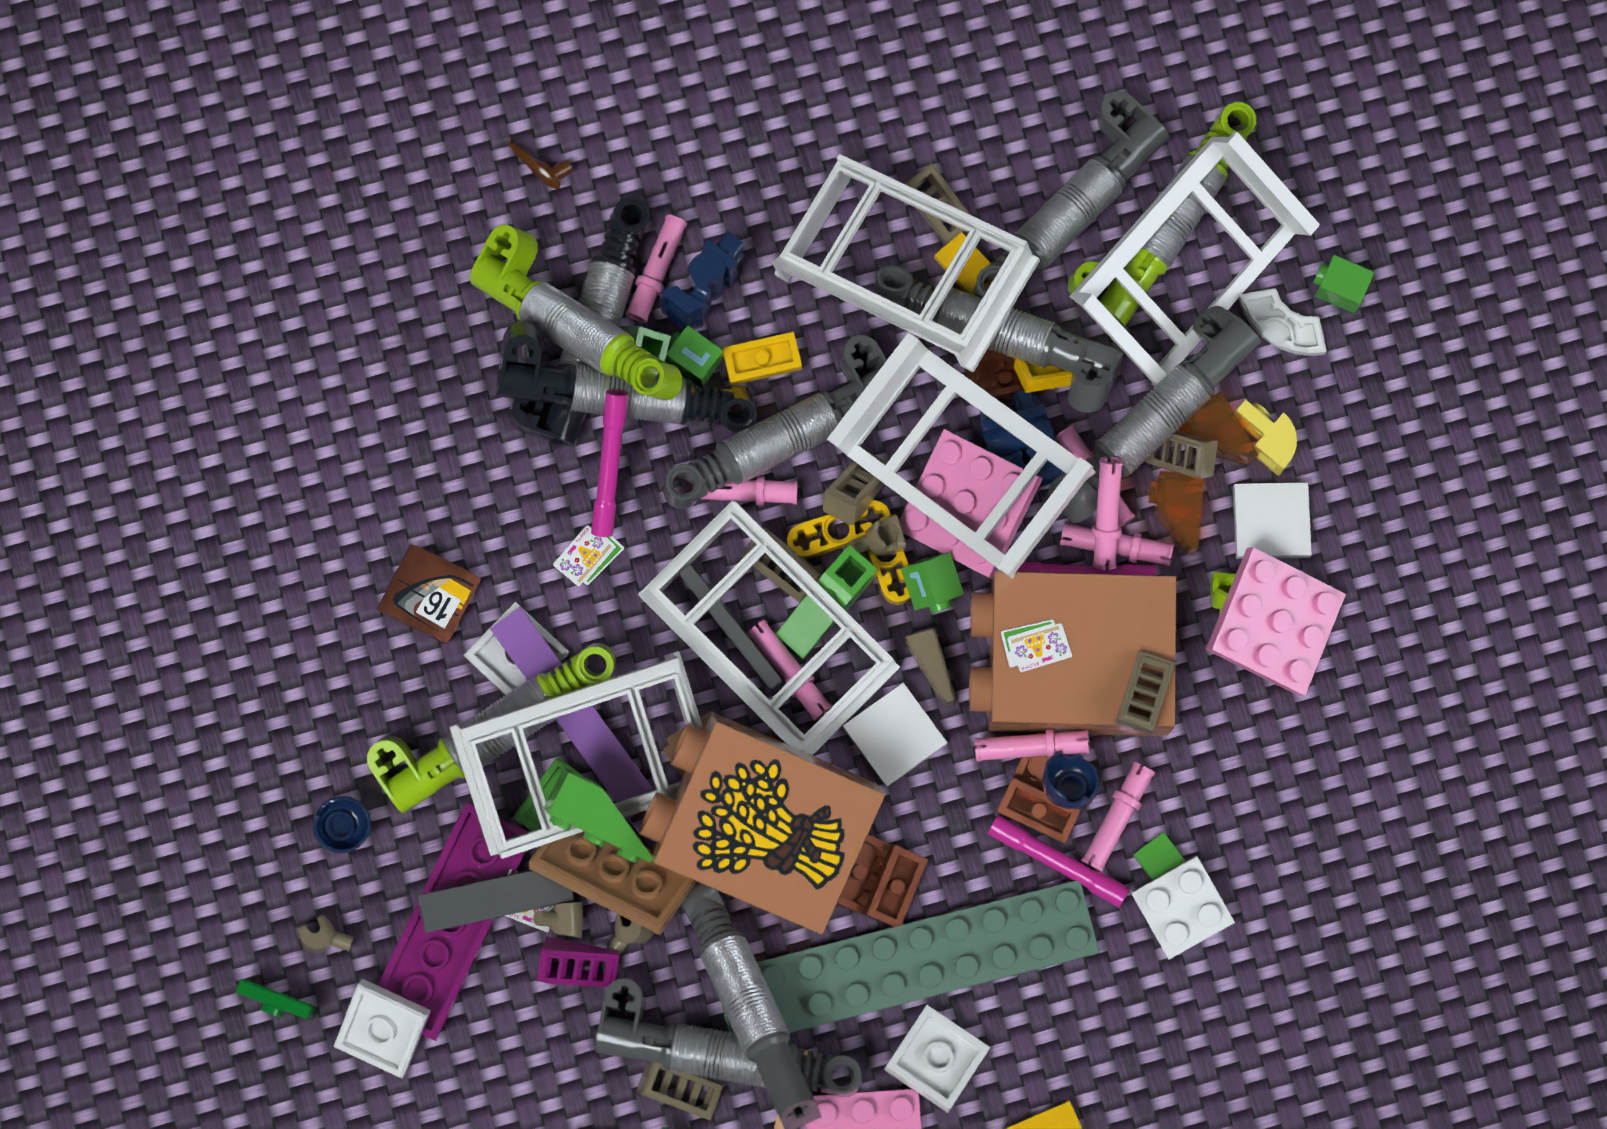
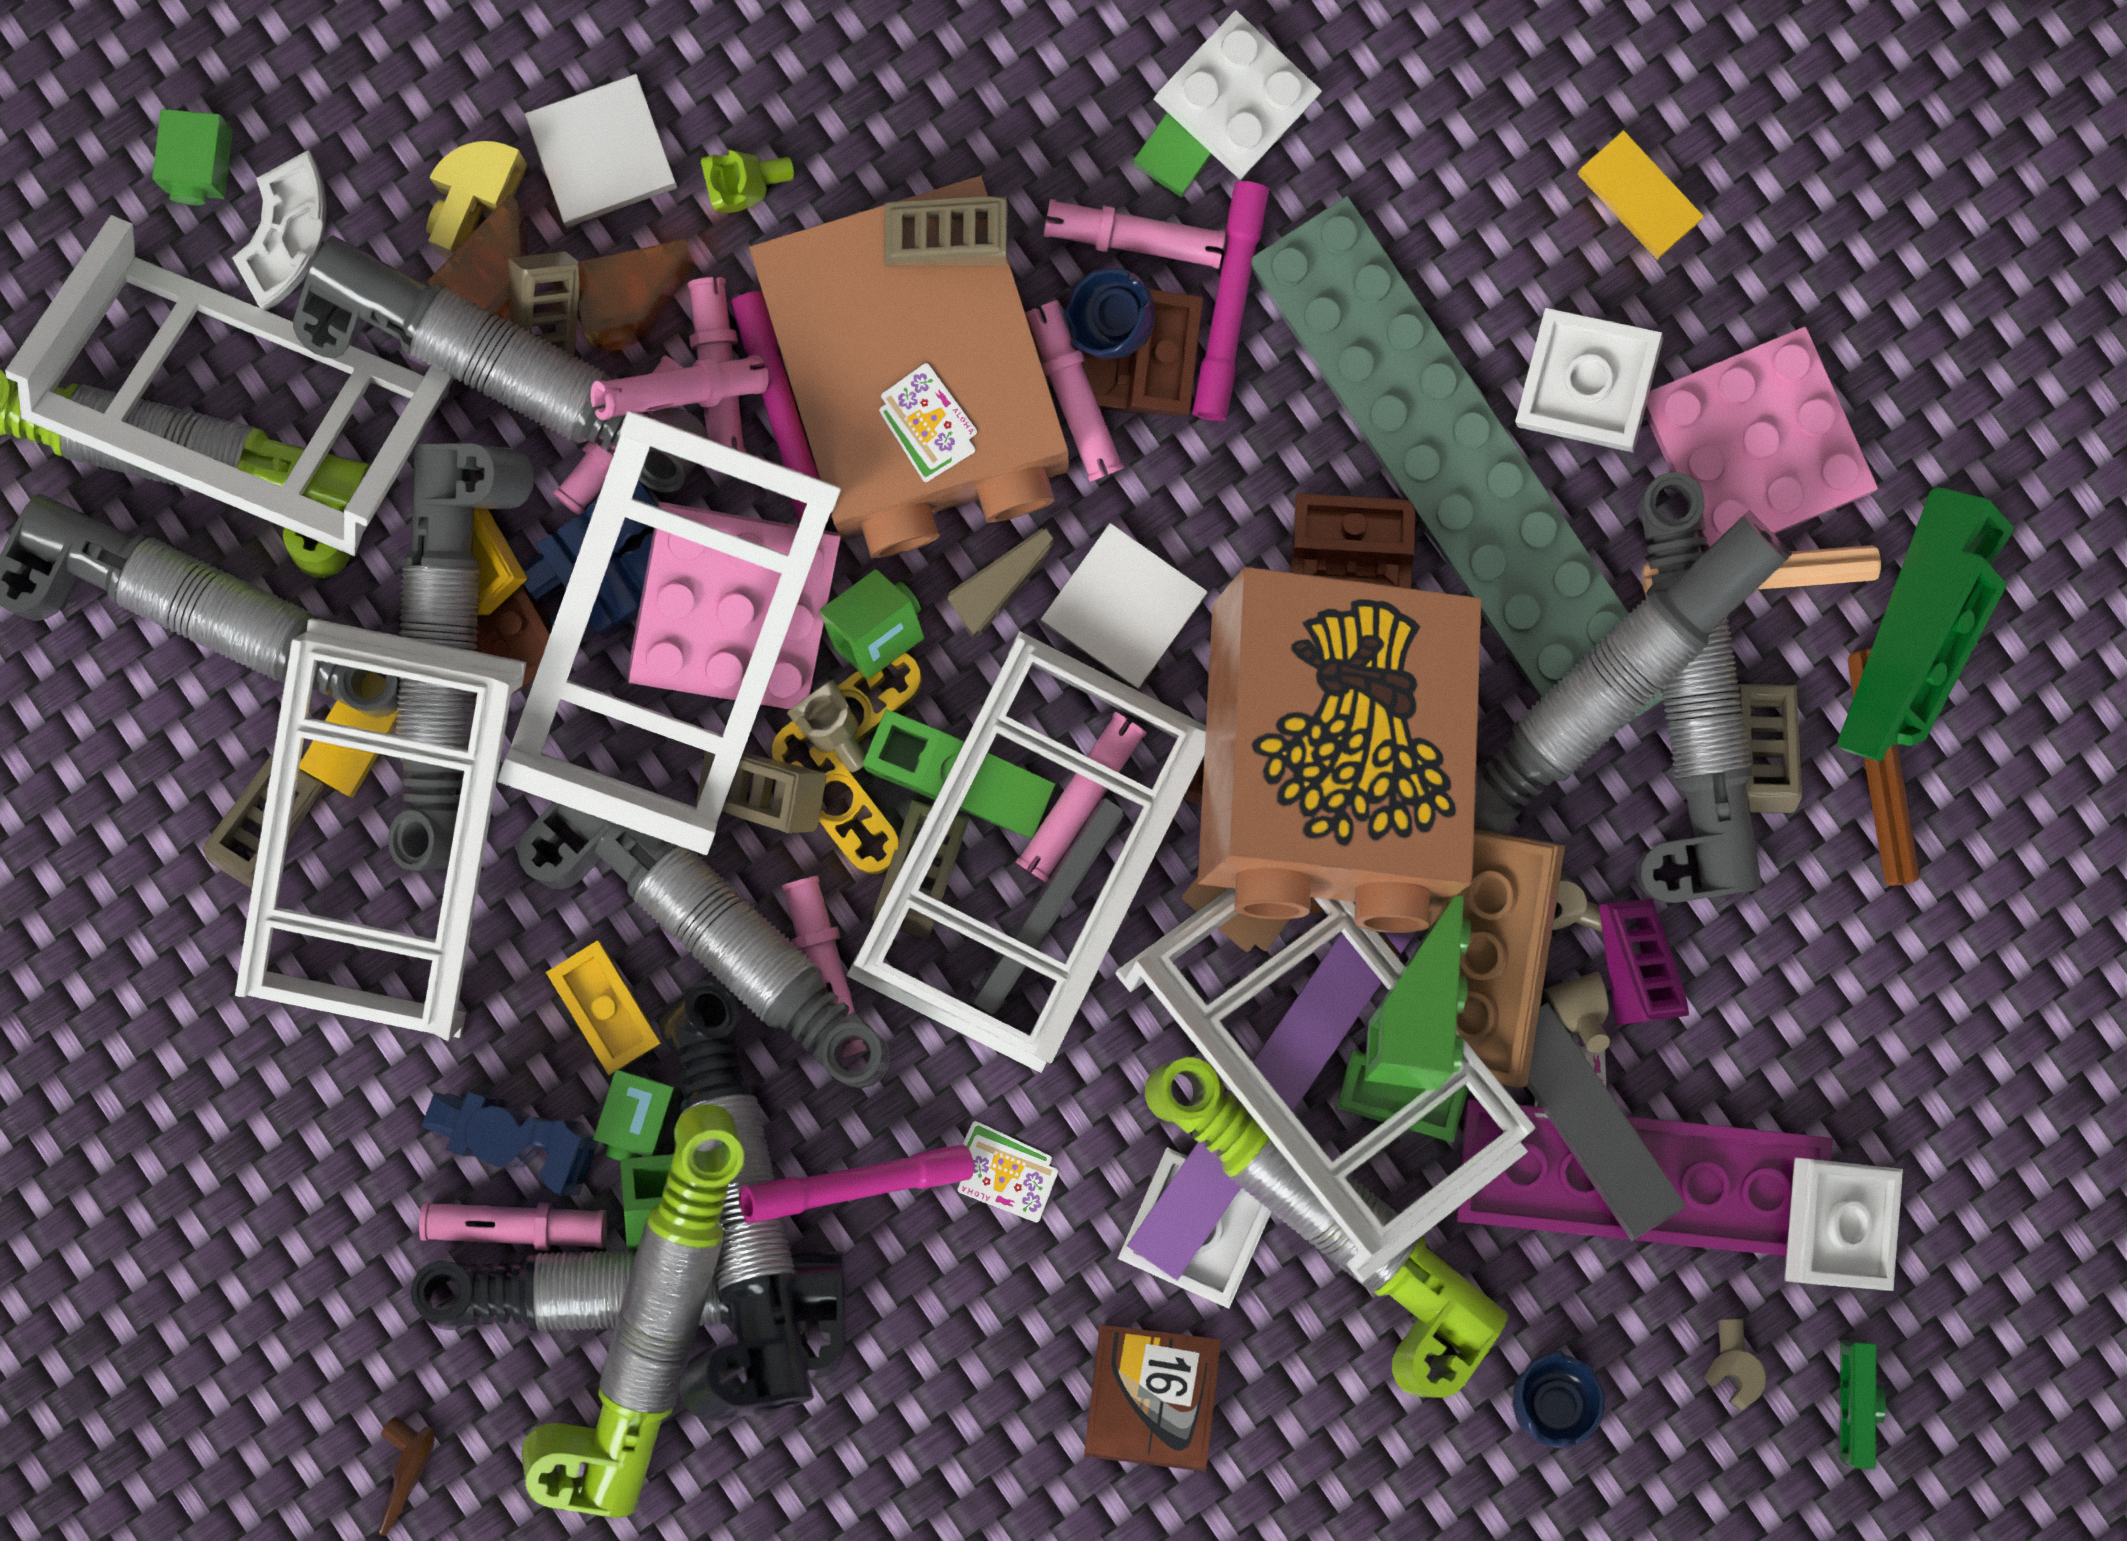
camera: 105 degrees left, 5 degrees up
bright pink plate [1206,547,1346,696] -> none

